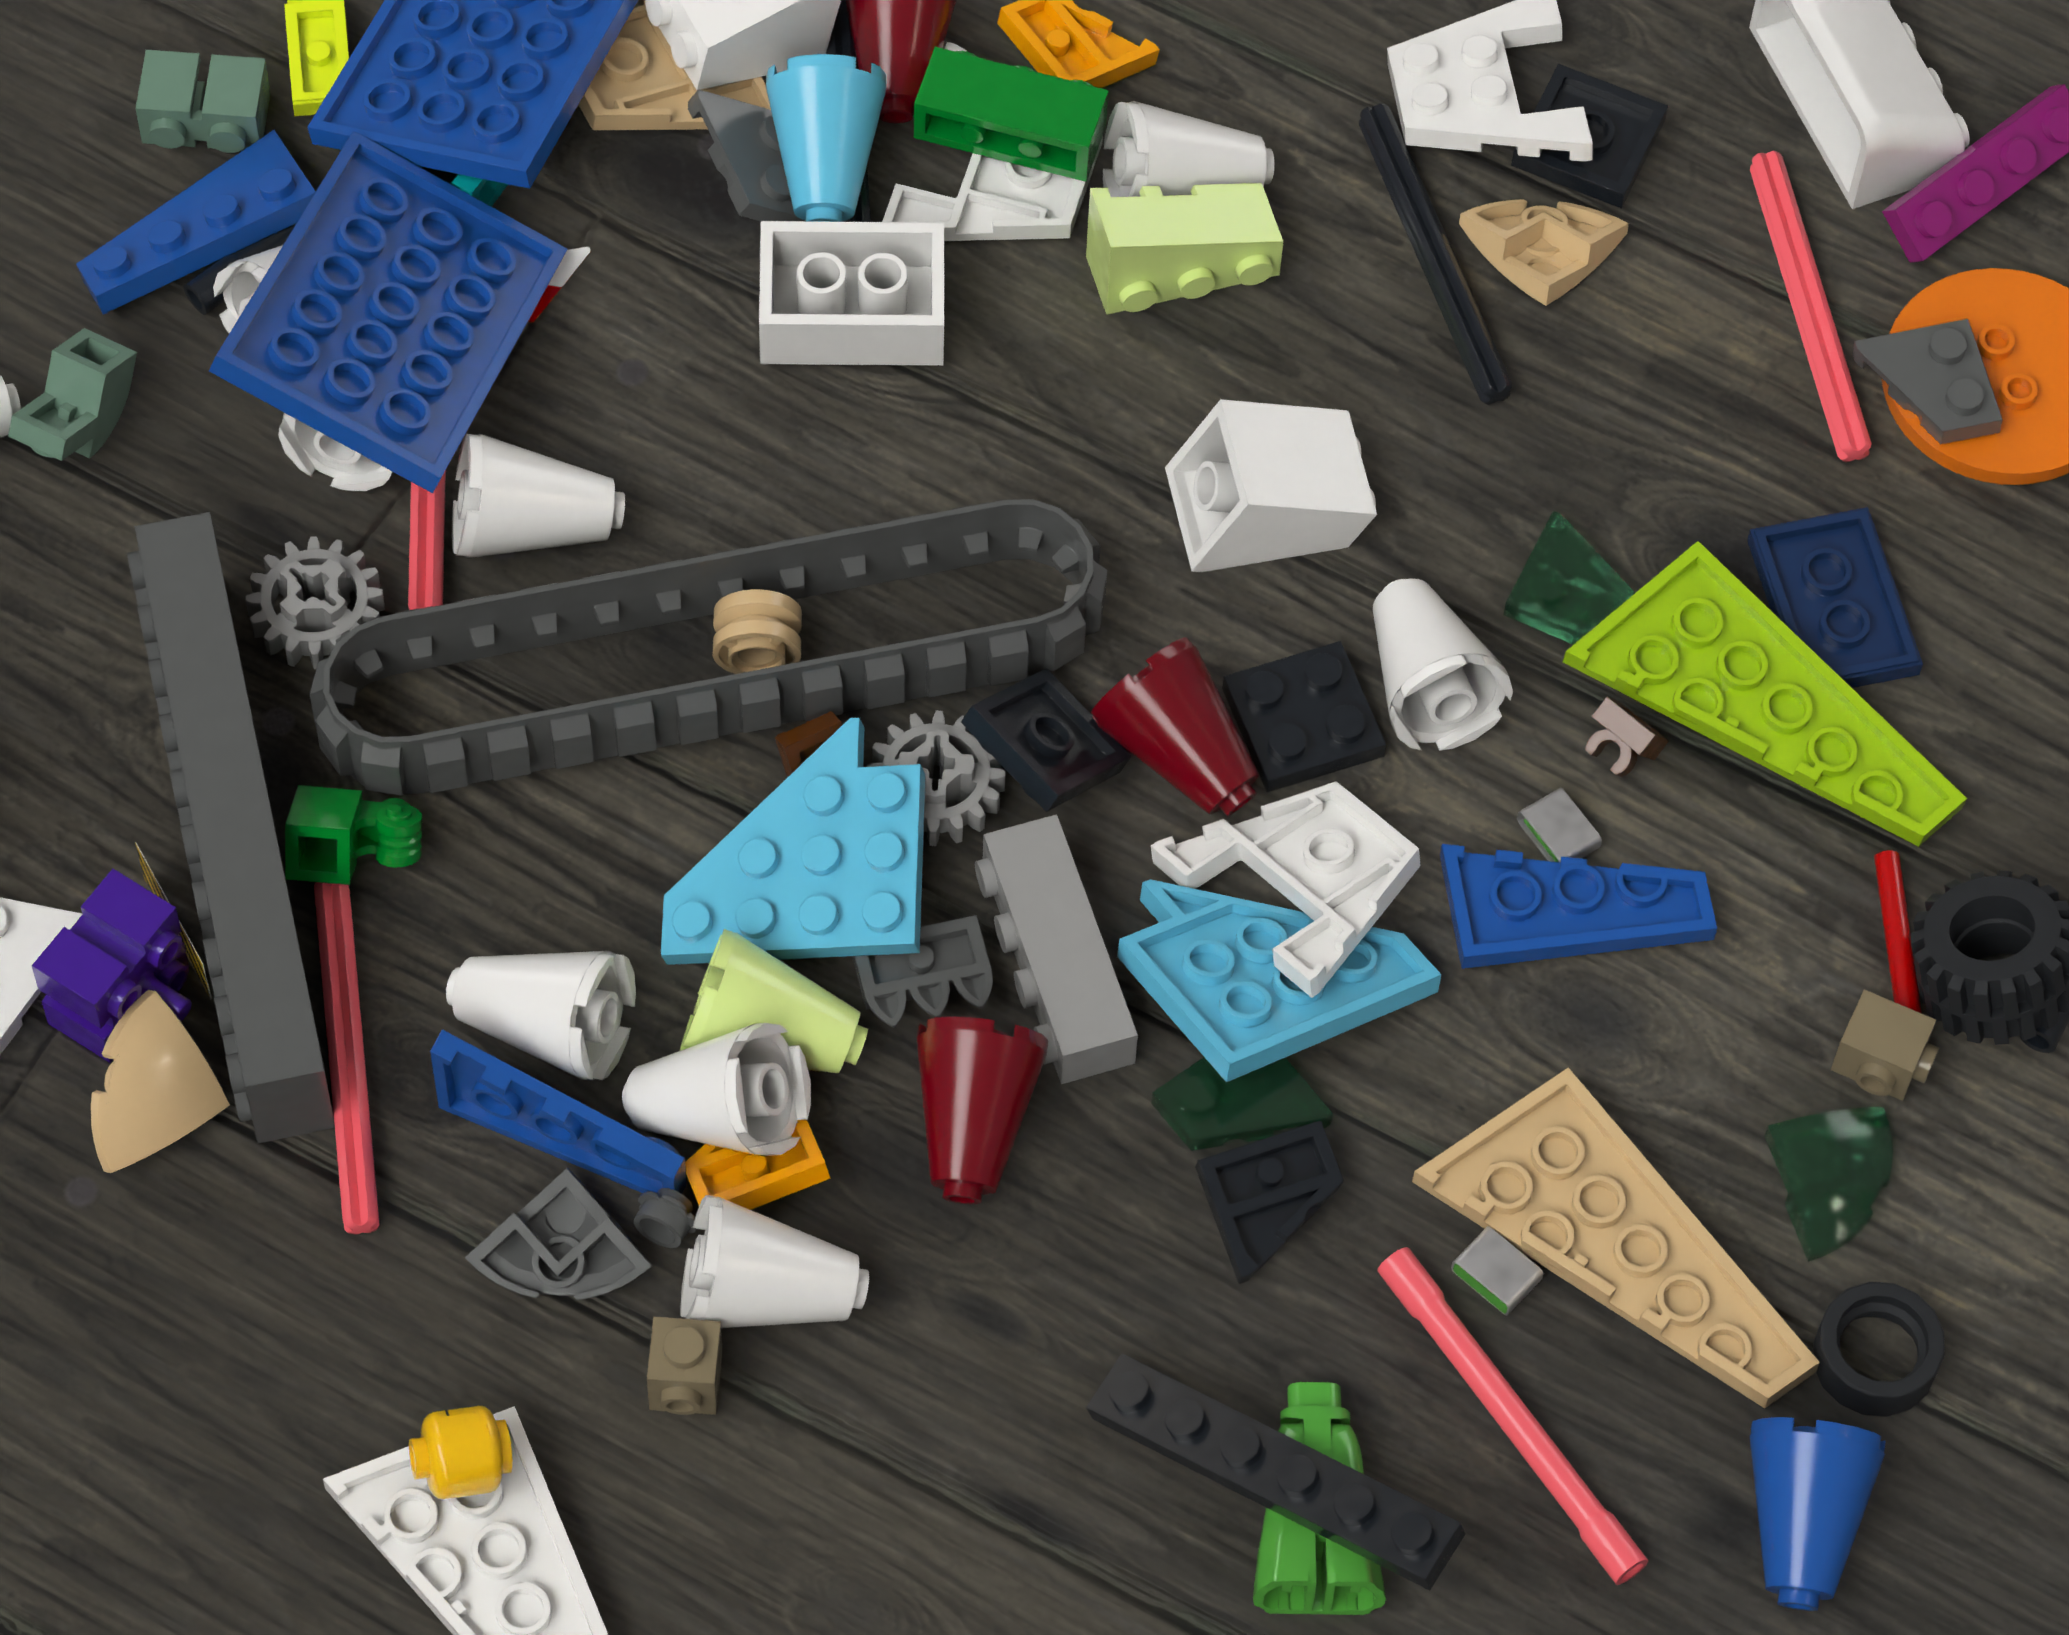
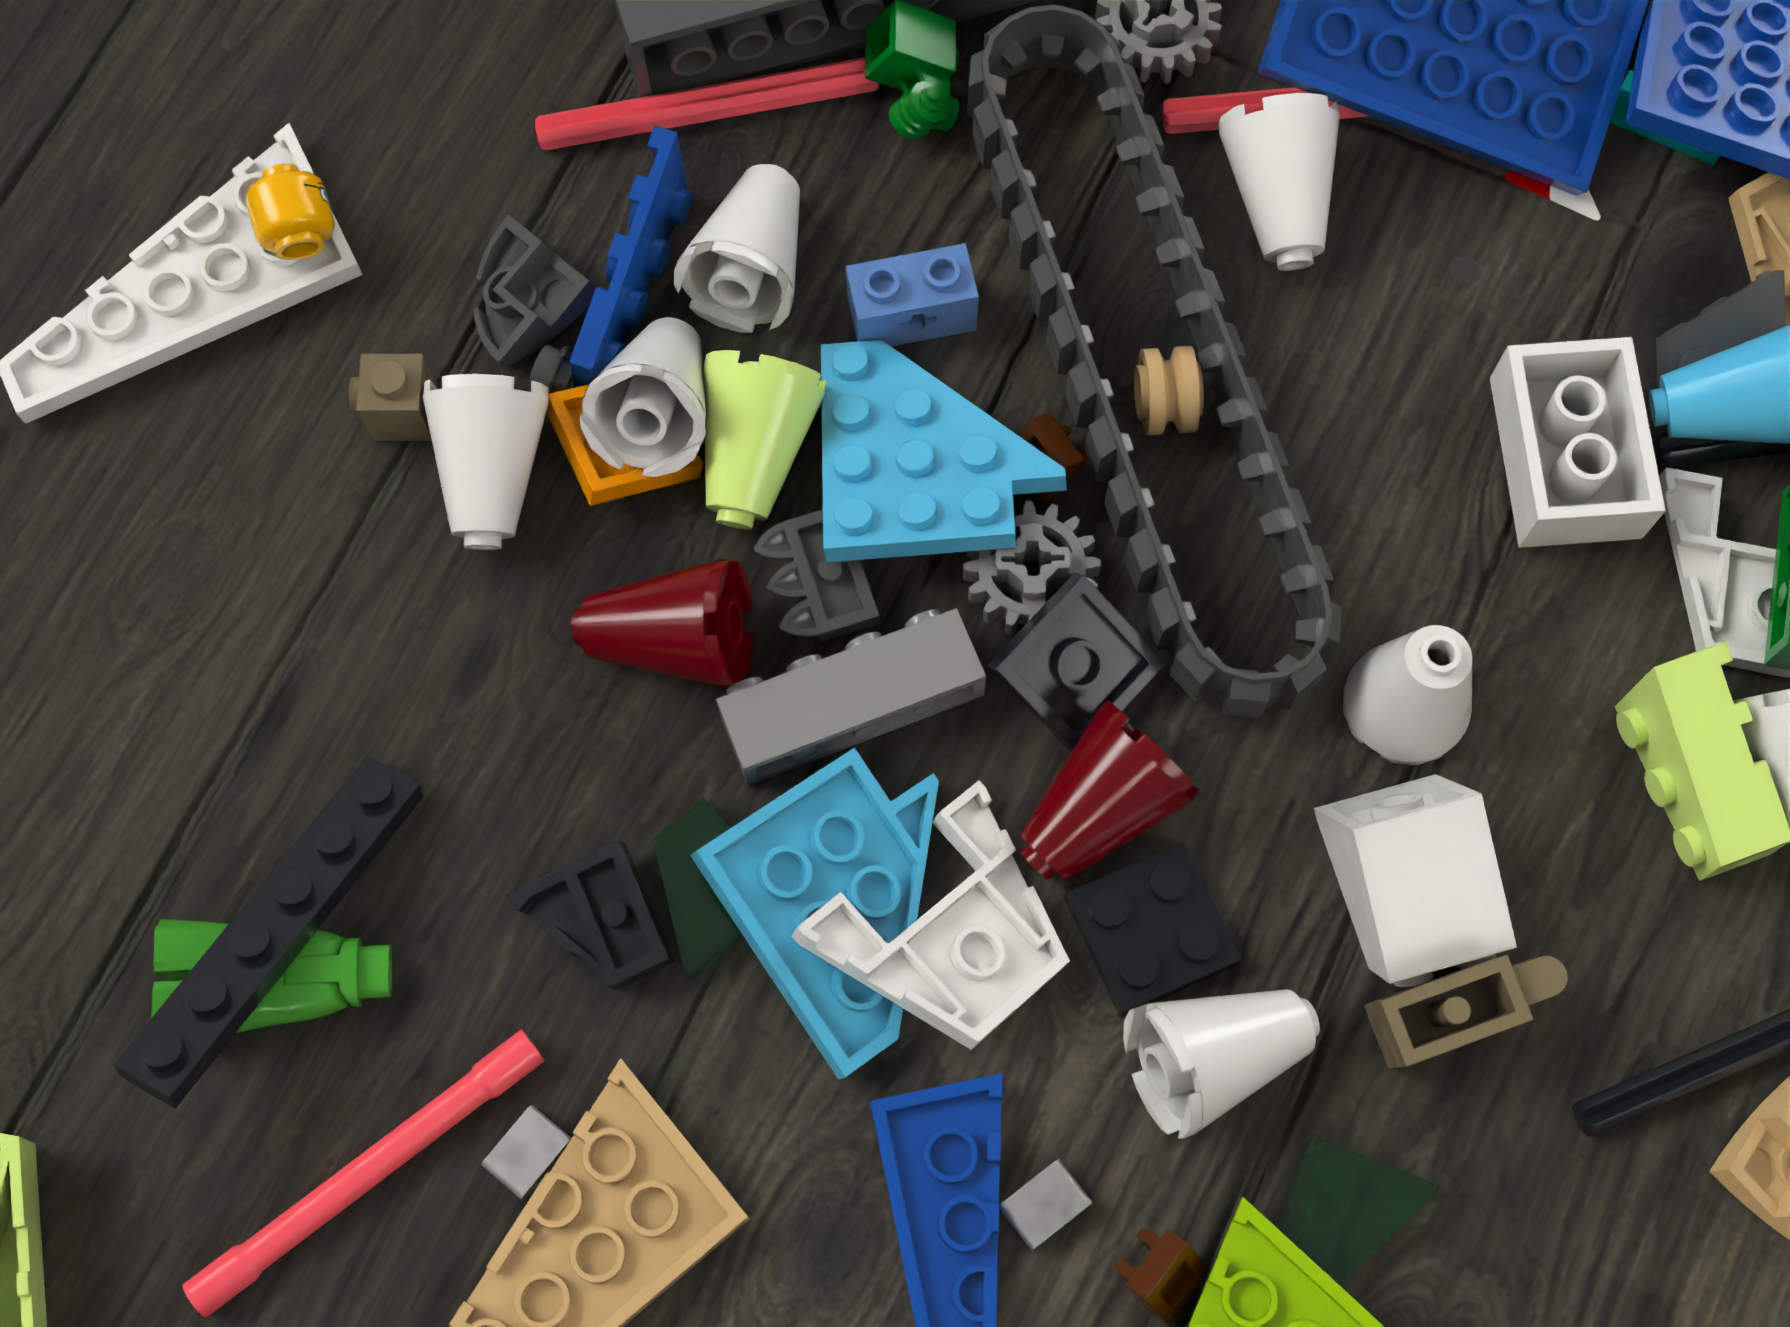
camera: 90 degrees right, 10 degrees up
none -> medium blue brick [846,243,979,347]
none -> white cone [1343,625,1472,765]
none -> dark tan brick [1363,955,1568,1069]

